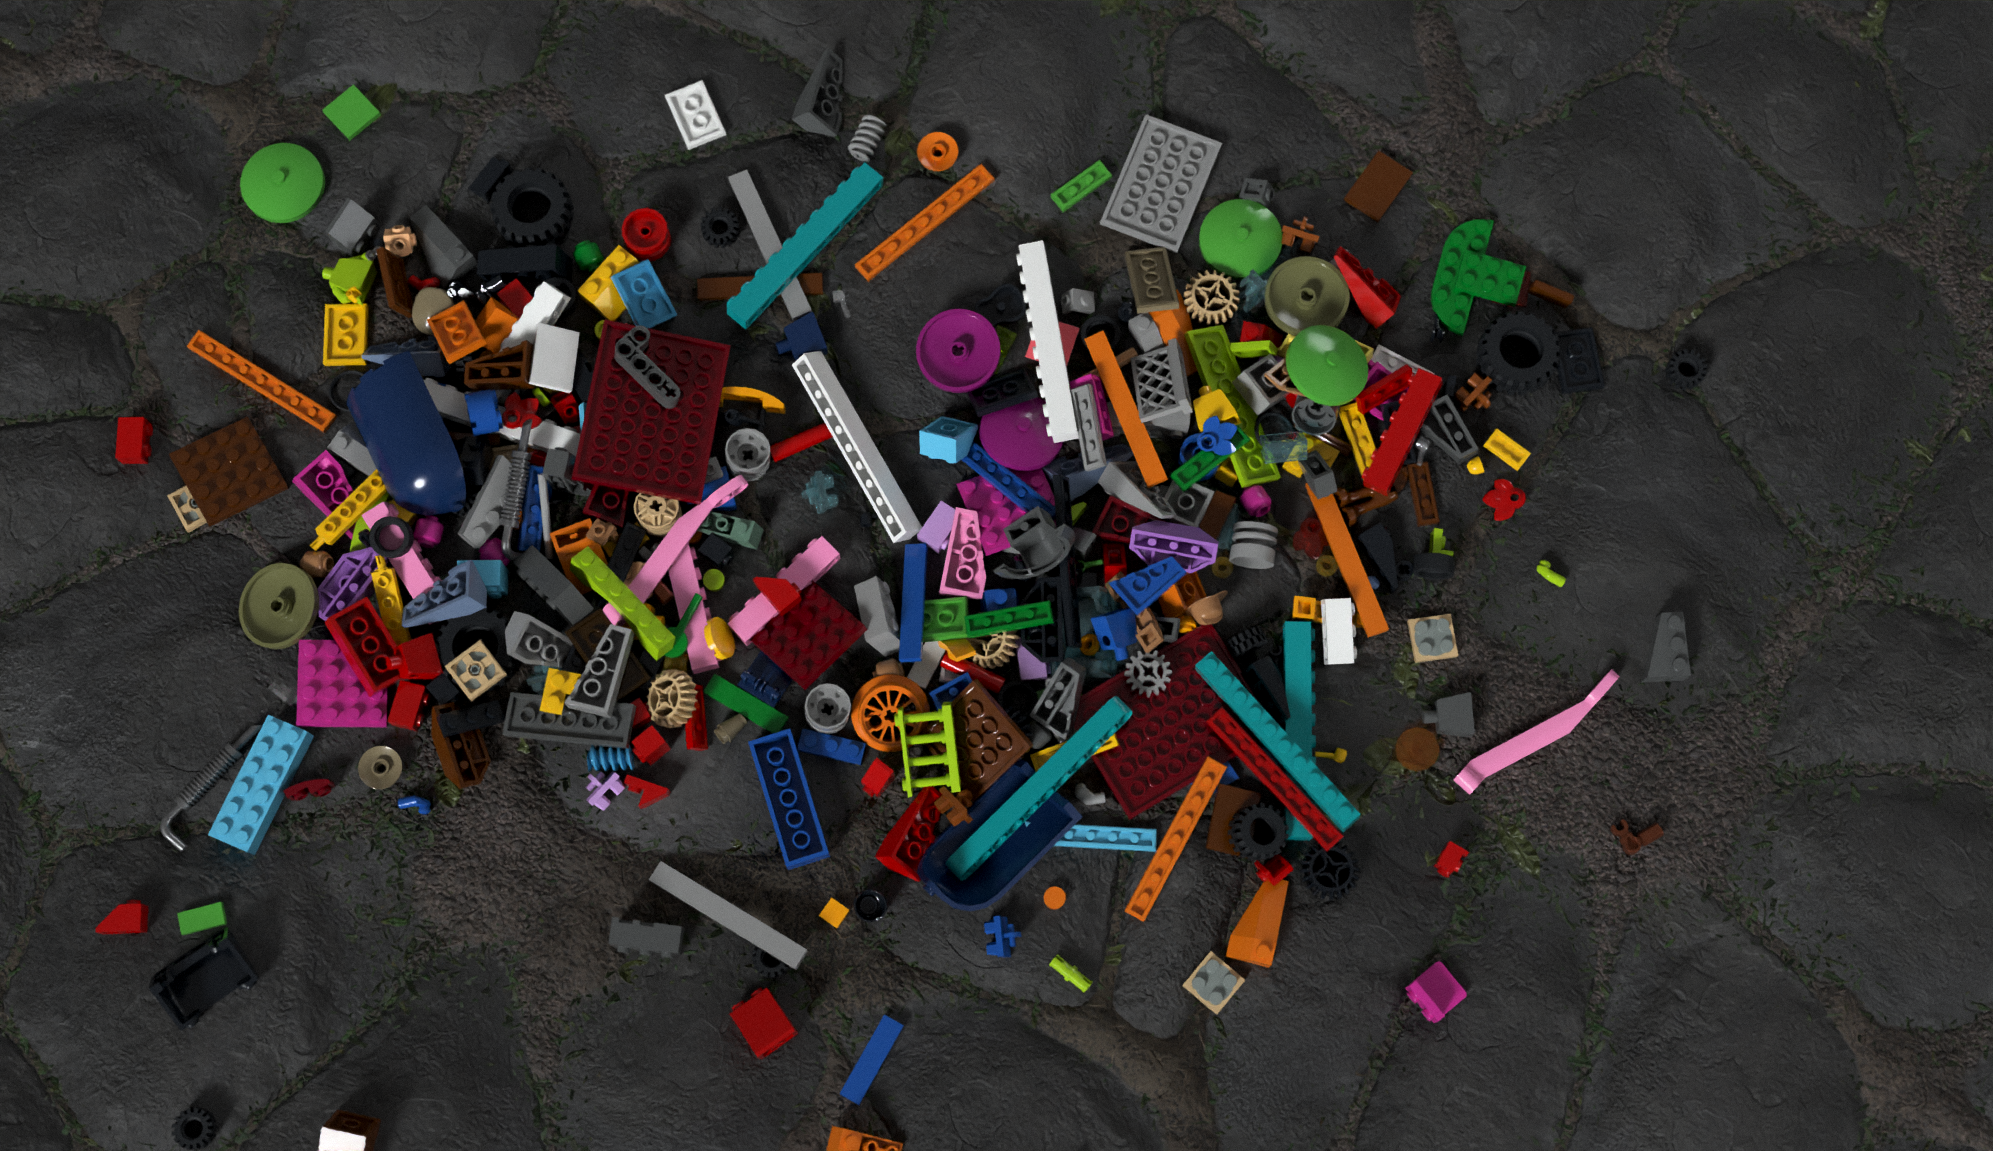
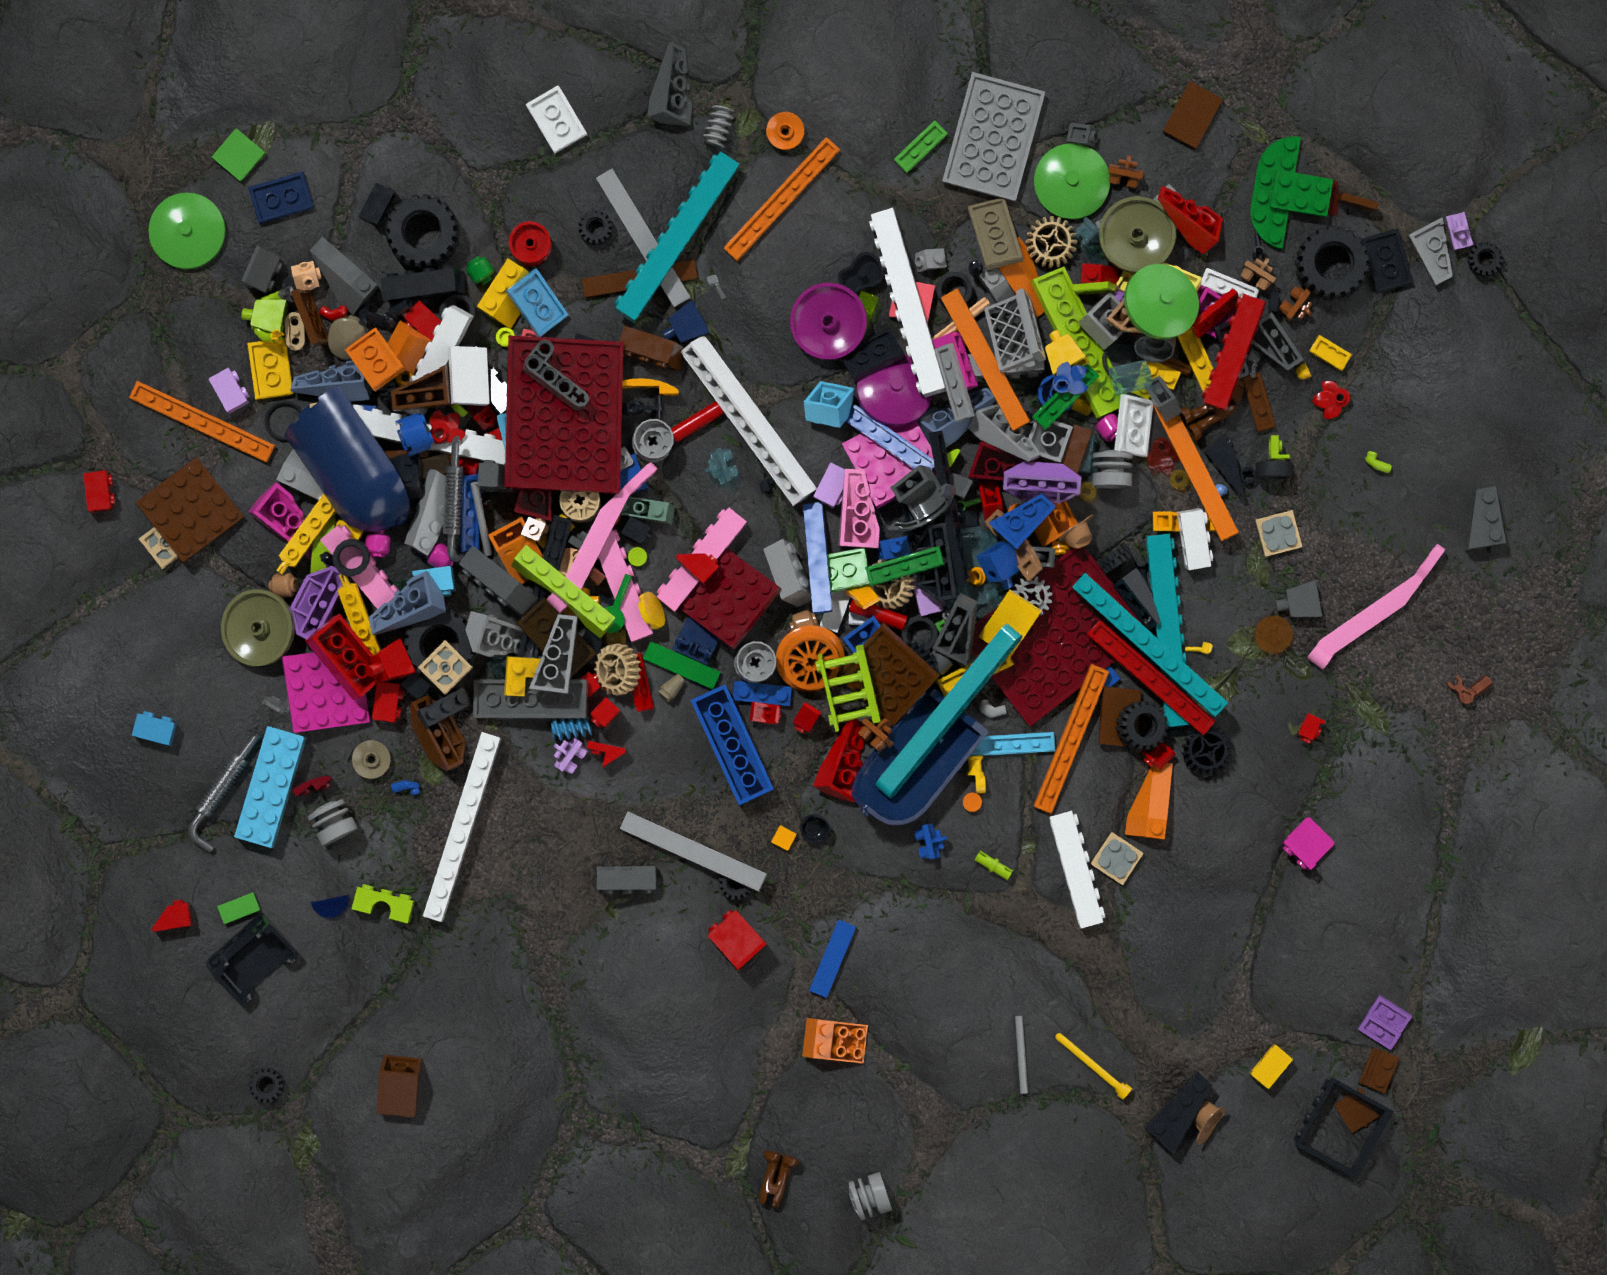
camera: 10 degrees left, 10 degrees up
none -> dark azure brick [132,711,177,746]
none -> lavender brick [209,367,250,414]
none -> dark blue tile [248,171,314,225]
none -> tan plate [285,312,305,351]
none -> light grey wheel [308,799,358,846]
none -> clear blue tile [310,895,349,918]
none -> lime arch [352,884,415,923]
none -> white brick [423,732,501,922]
none -> reddish brown wedge [619,326,685,372]
none -> red bracket [749,702,781,724]
none -> yellow connector [967,756,986,794]
none -> yellow tile [978,590,1042,658]
none -> white brick [1049,811,1105,929]
none -> white tile [1114,394,1153,457]
none -> medium nougat hips [1240,258,1276,292]
none -> light grey wing [1408,217,1453,286]
none -> lavender hips [1445,212,1473,250]

